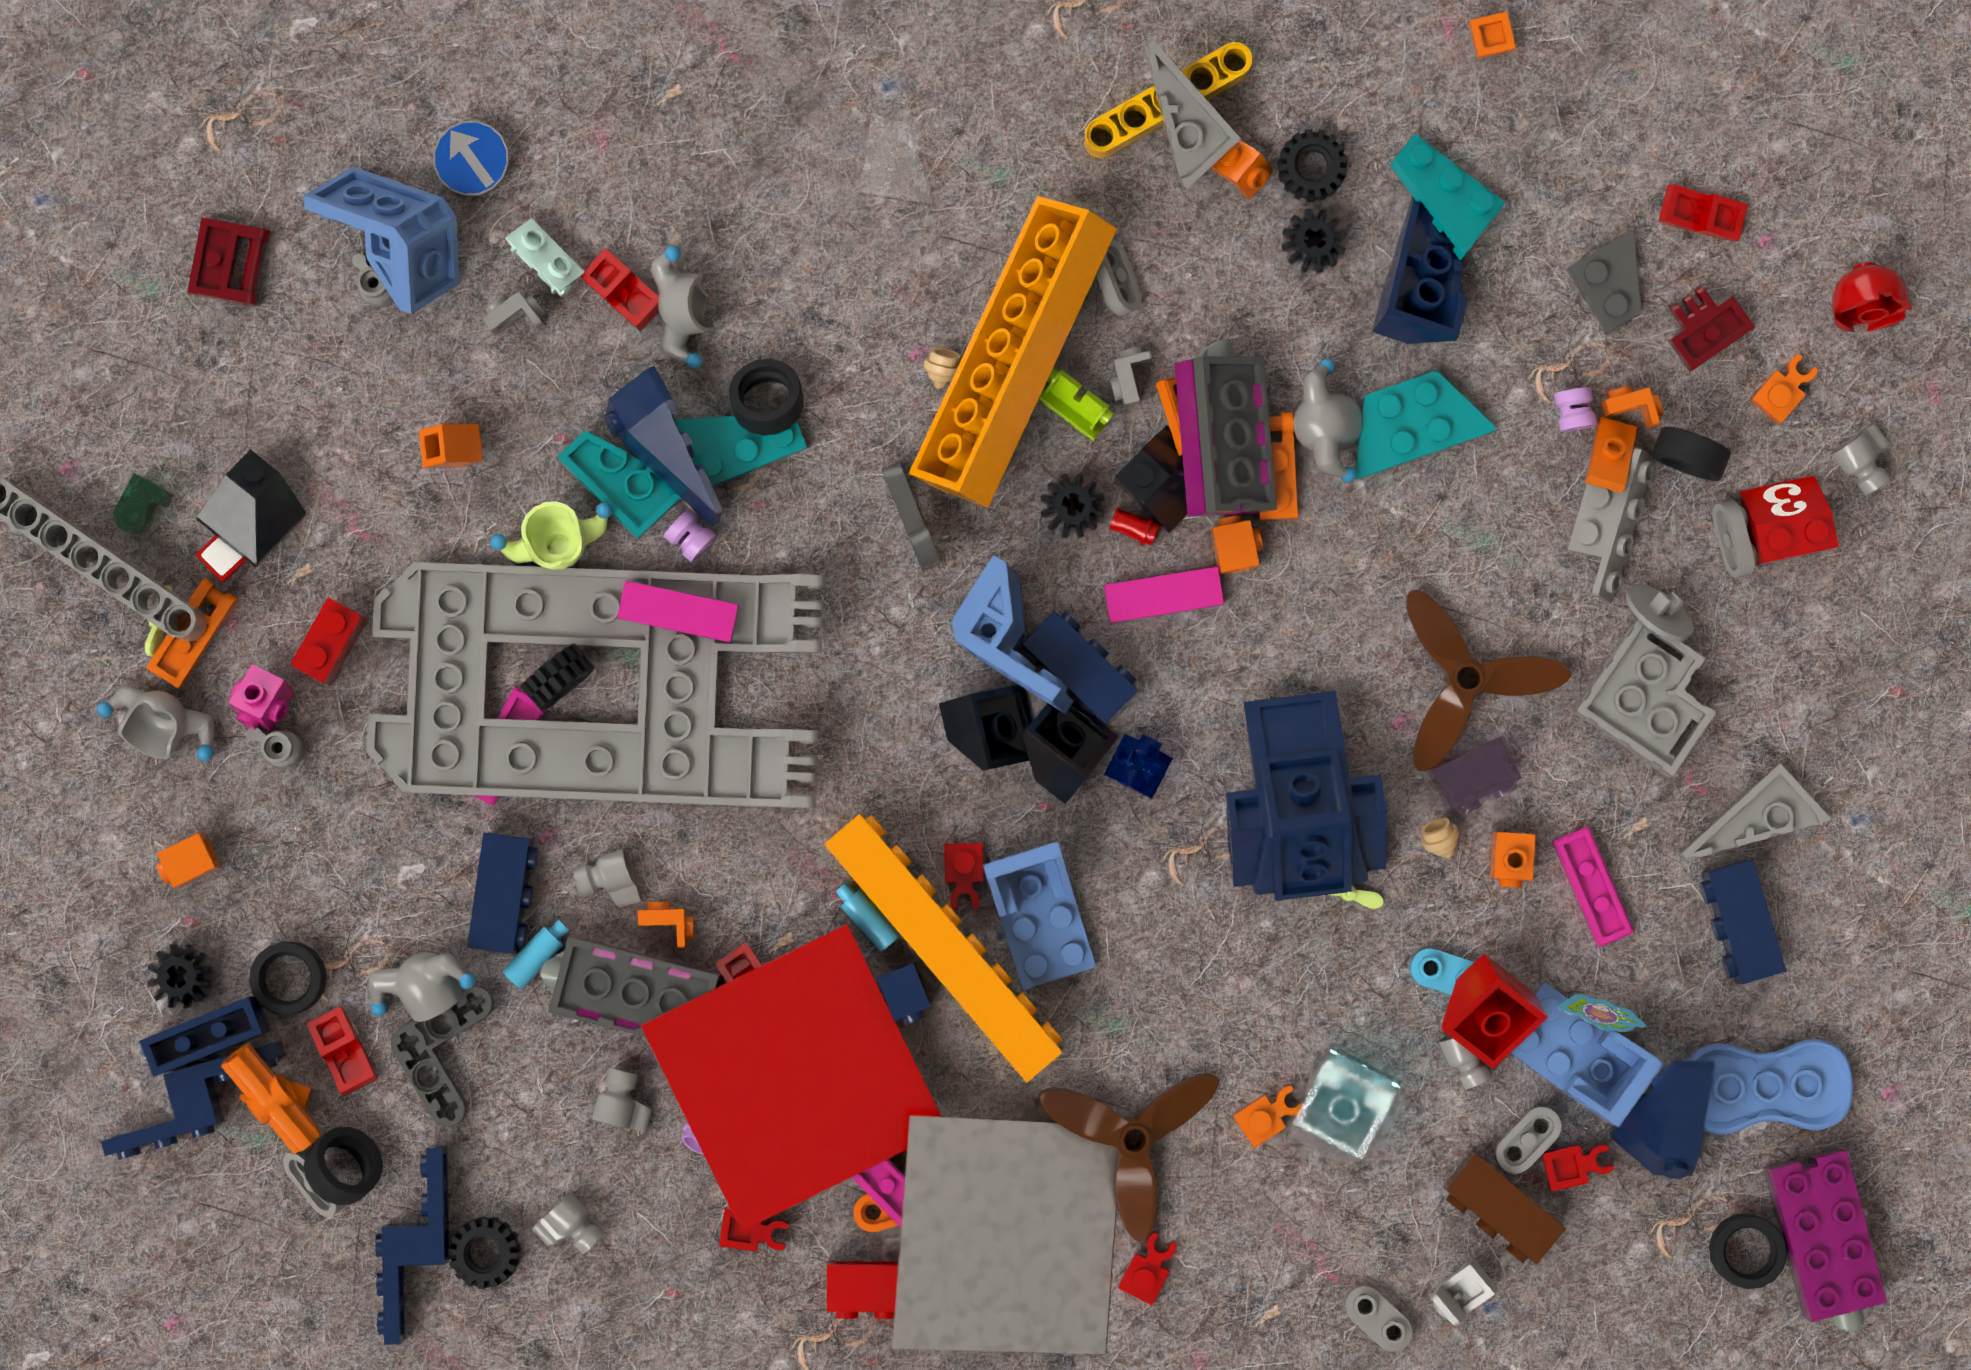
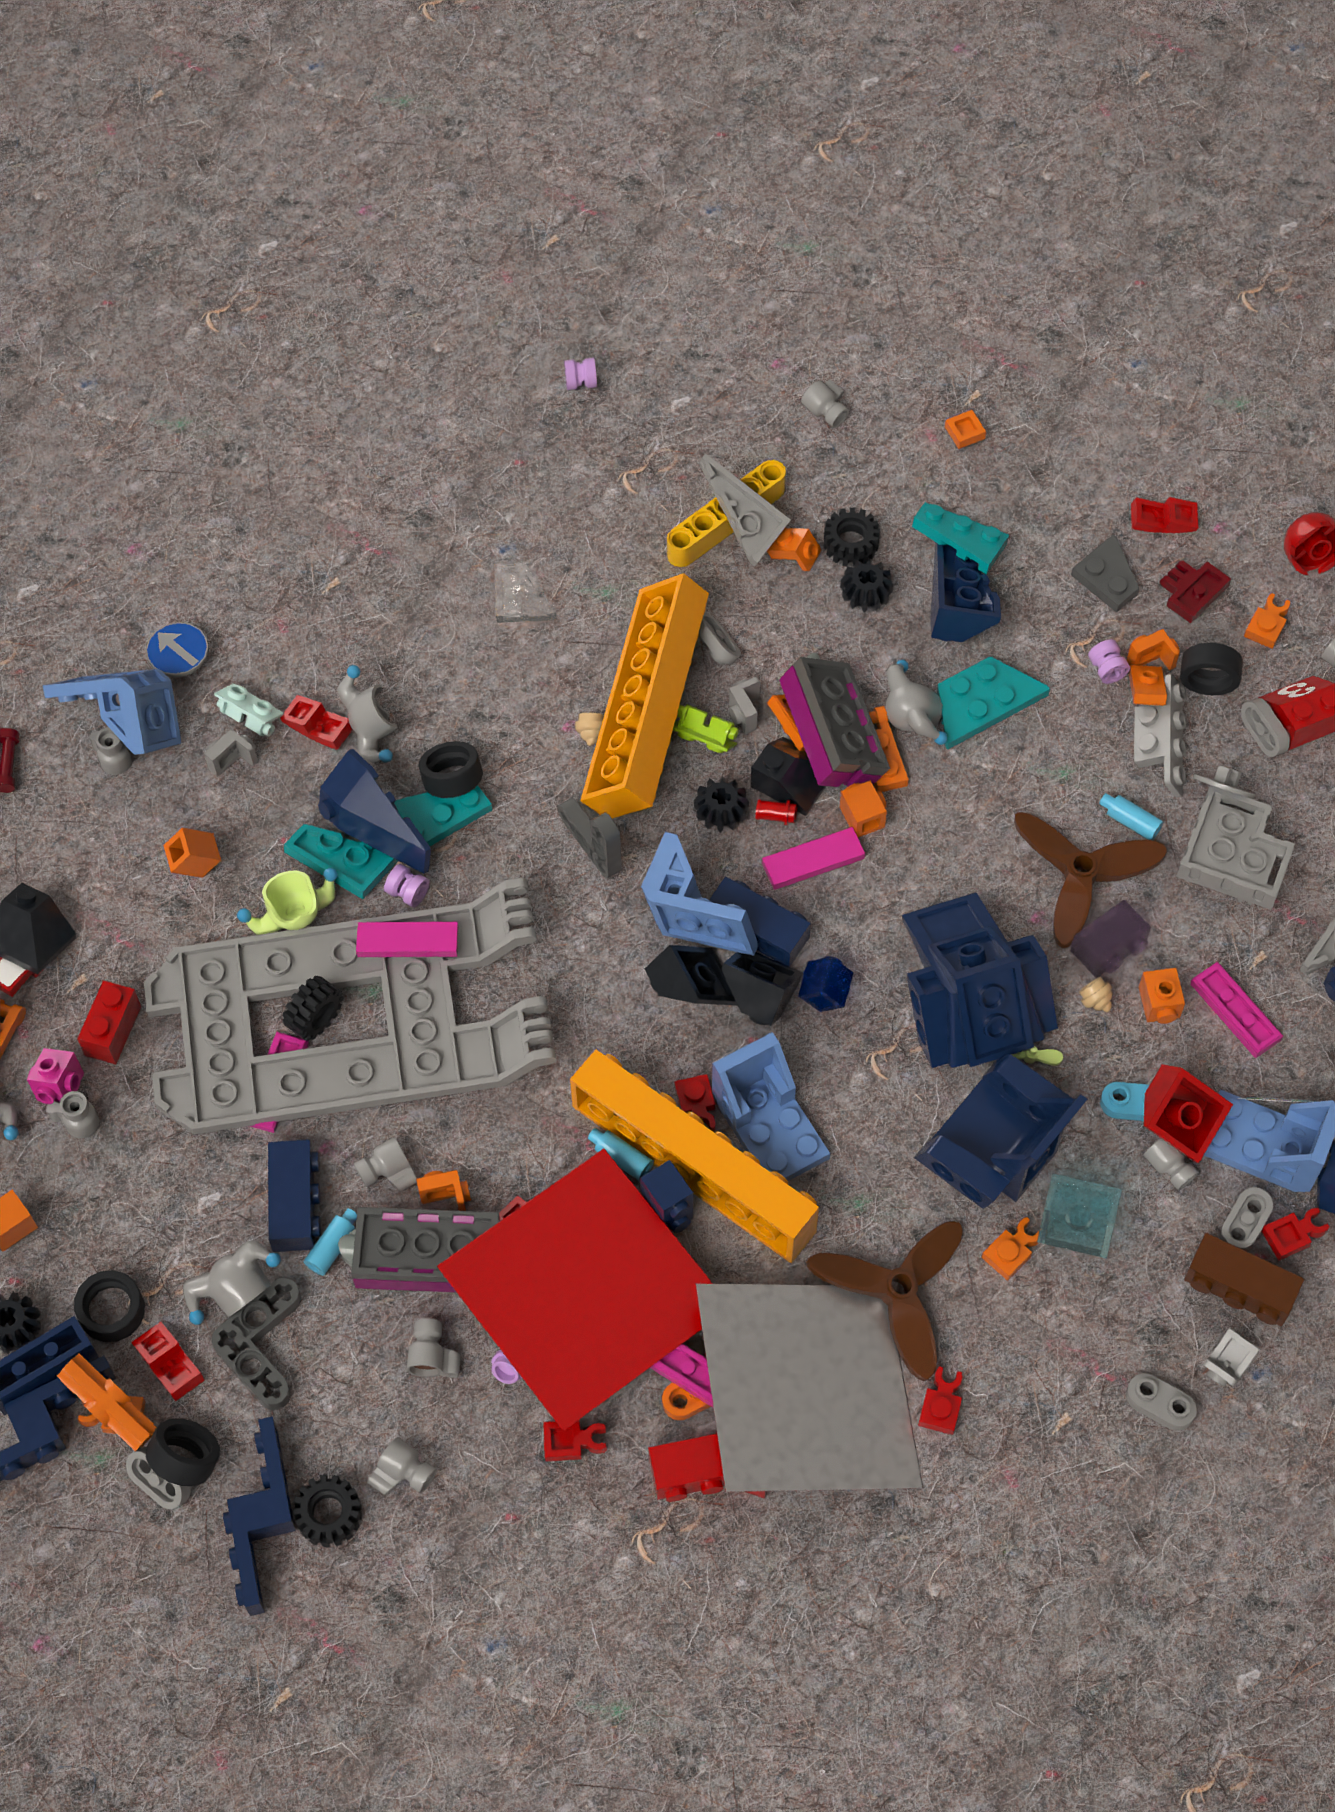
camera: 15 degrees left, 25 degrees down
none -> dark blue piece [914,1054,1088,1209]
none -> medium azure cylinder [1099,793,1164,840]

